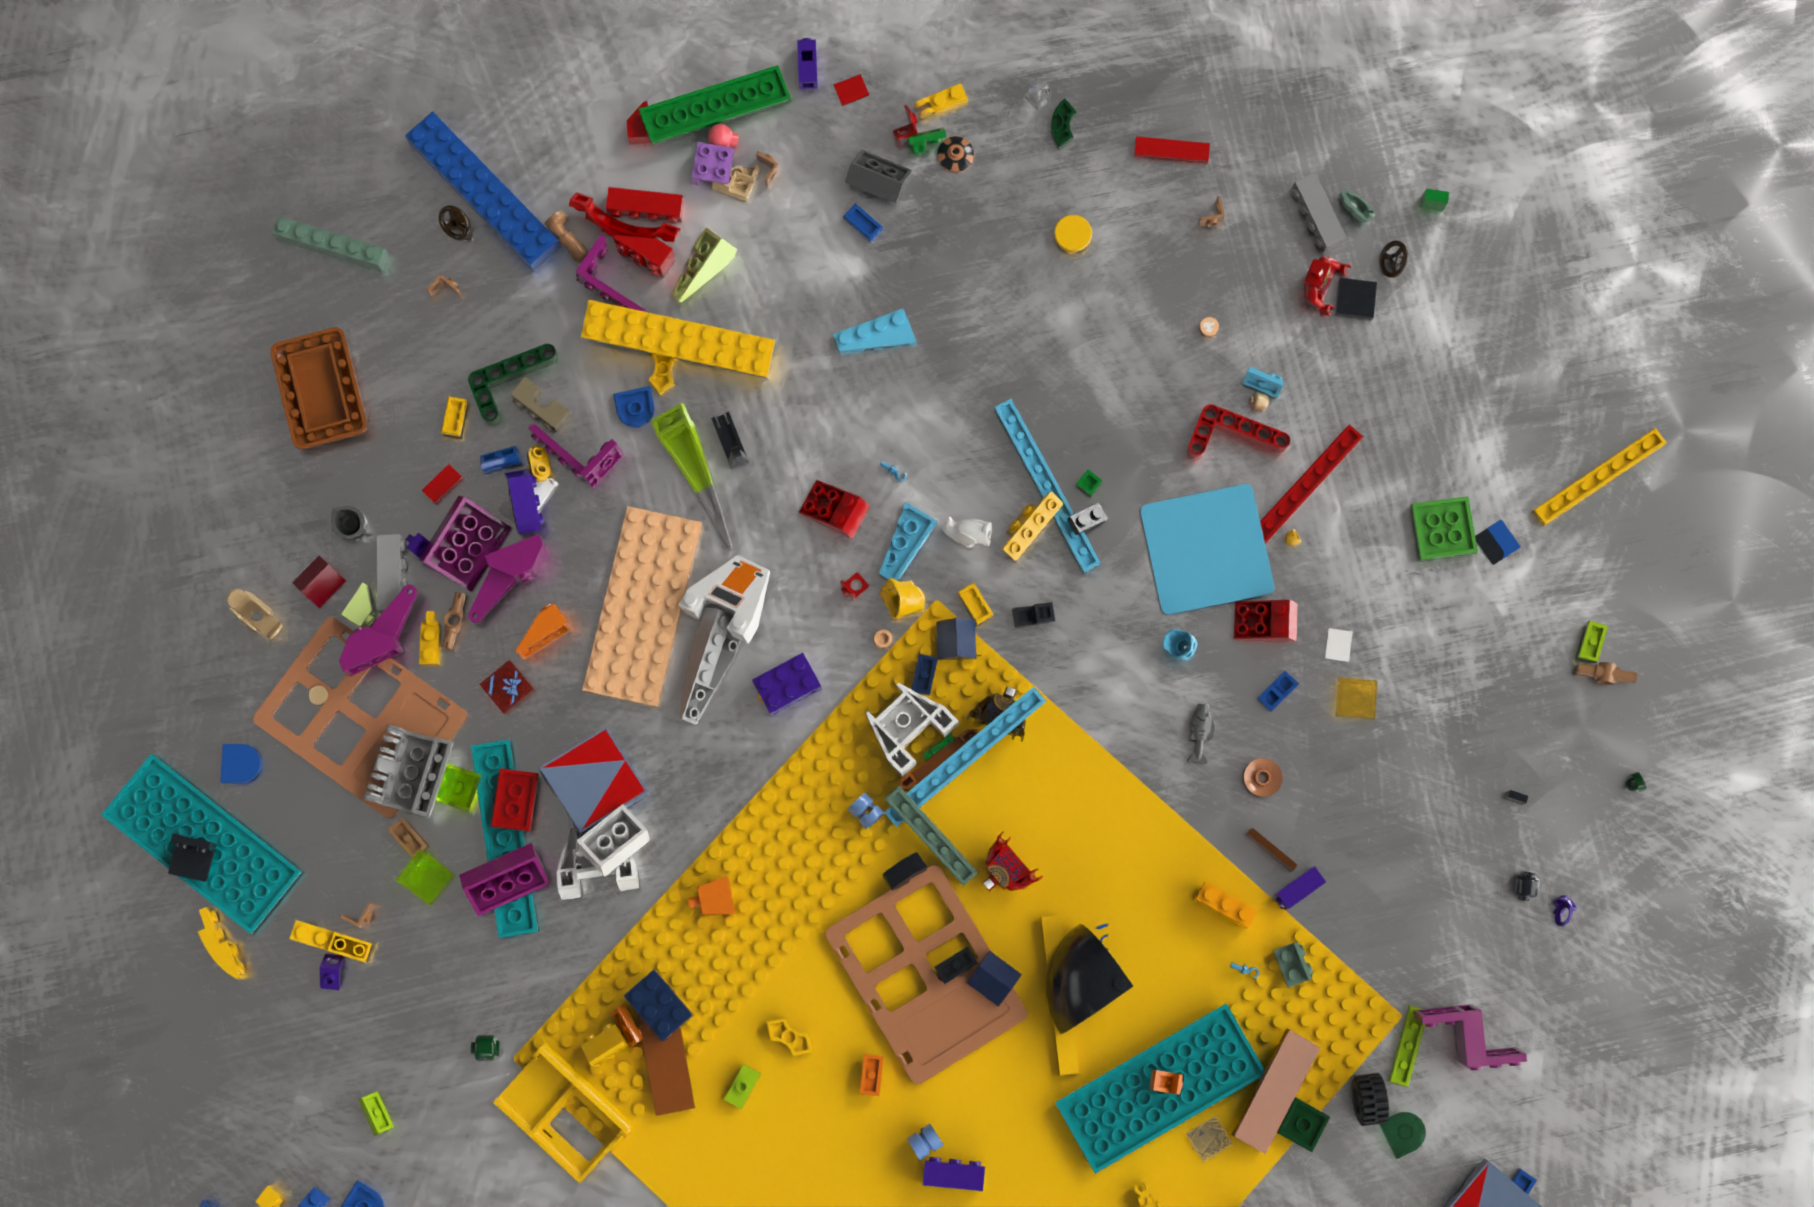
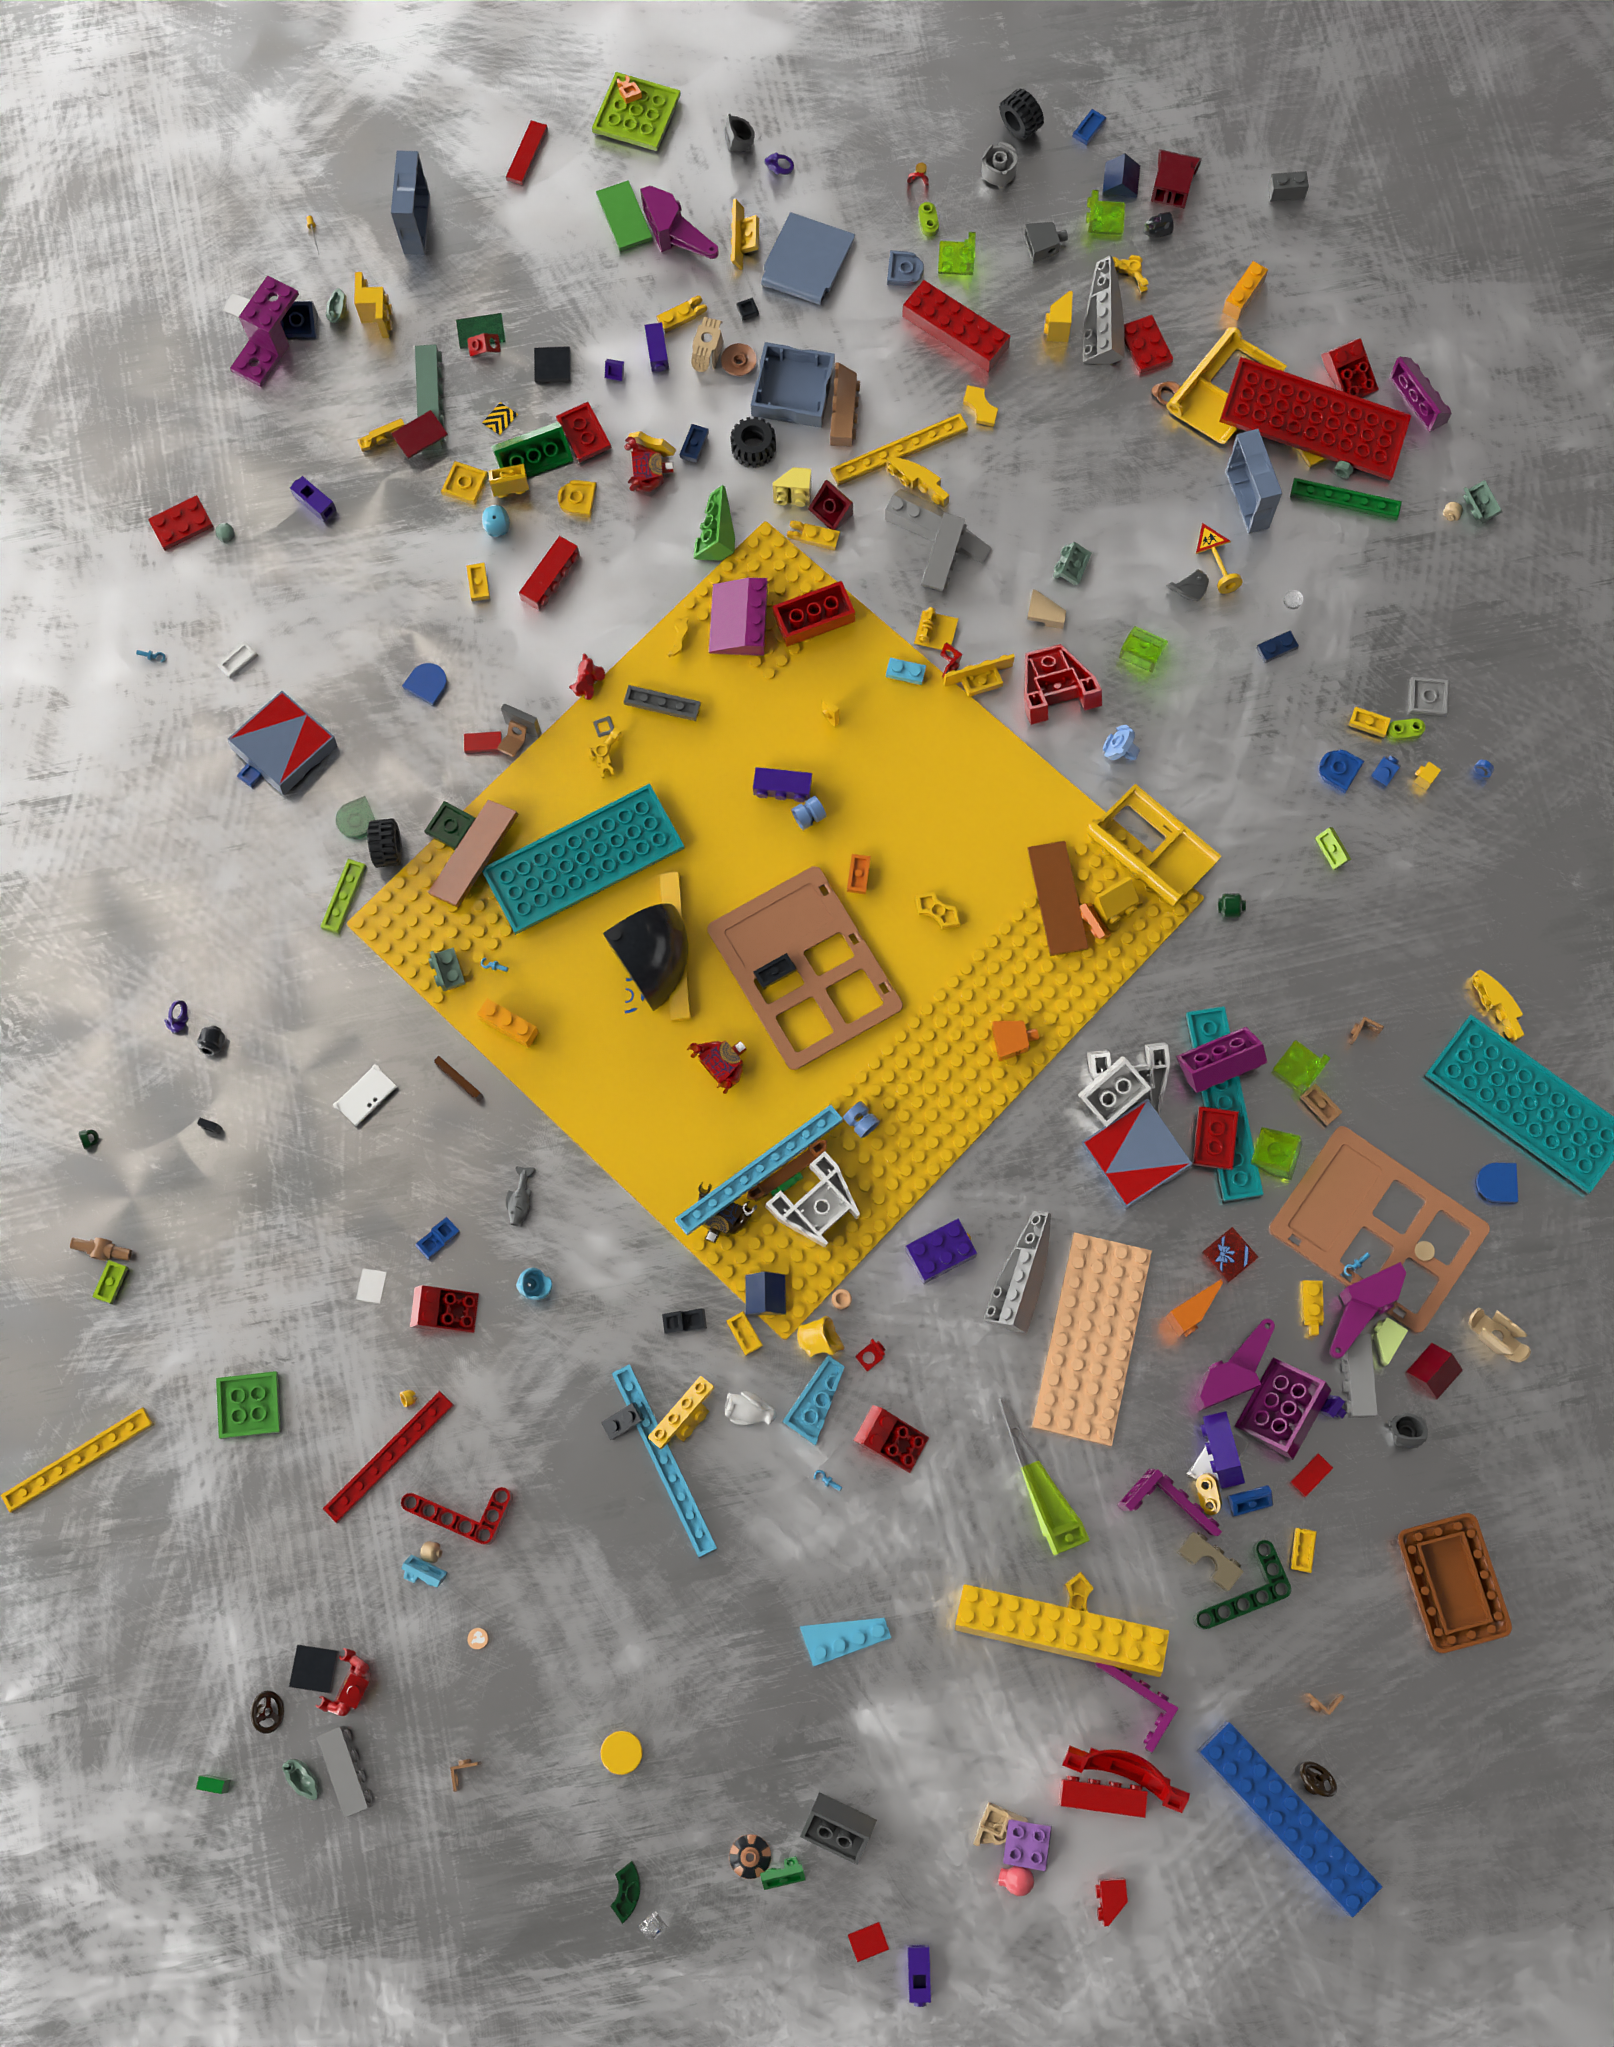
camera: 175 degrees left, 5 degrees down
black bracket [168,834,217,882] -> none
sand green brick [272,216,389,272] -> none
yellow slope [289,920,372,963] -> none
dark purple bracket [319,954,344,990] -> none
light grey slope [363,724,454,818] -> none
medium nougat pin [441,591,467,650] -> none
medium nougat piece [544,210,588,262] -> none
red slope [613,235,676,278] -> none
blue tile [613,386,655,428] -> none
dark blue brick [624,969,694,1042] -> none
green plate [638,65,791,145] -> none
yellowish green wedge [671,227,738,302] -> none
white wedge [679,555,770,644] -> none
black hinge [711,411,749,469] -> none
lime plate [724,1064,761,1109] -> none
medium nougat bracket [756,151,779,186] -> none
blue tile [843,203,883,242] -> none
black slope [882,852,928,890] -> none
sand green tile [885,785,978,886] -> none
red bracket [893,105,918,141] -> none
dark blue plate [911,654,938,696] -> none
yellow hinge [914,83,968,119] -> none
dark blue slope [967,951,1022,1007] -> none
green plate [1076,469,1103,497] -> none
red tile [1134,136,1210,163] -> none
medium azure piece [1141,484,1275,615] -> none
orange bracket [1149,1070,1183,1095] -> none
clear piece [1186,1115,1233,1163] -> none
nougat dish [1243,758,1283,797] -> none
dark purple brick [1274,866,1326,910] -> none
clear yellow tile [1336,677,1377,720] -> none
magenta bracket [1414,1004,1527,1070] -> none
sticker [1475,520,1521,565] -> none
none -> white door [332,1064,397,1126]
none -> dark azure hand [1344,1252,1370,1276]

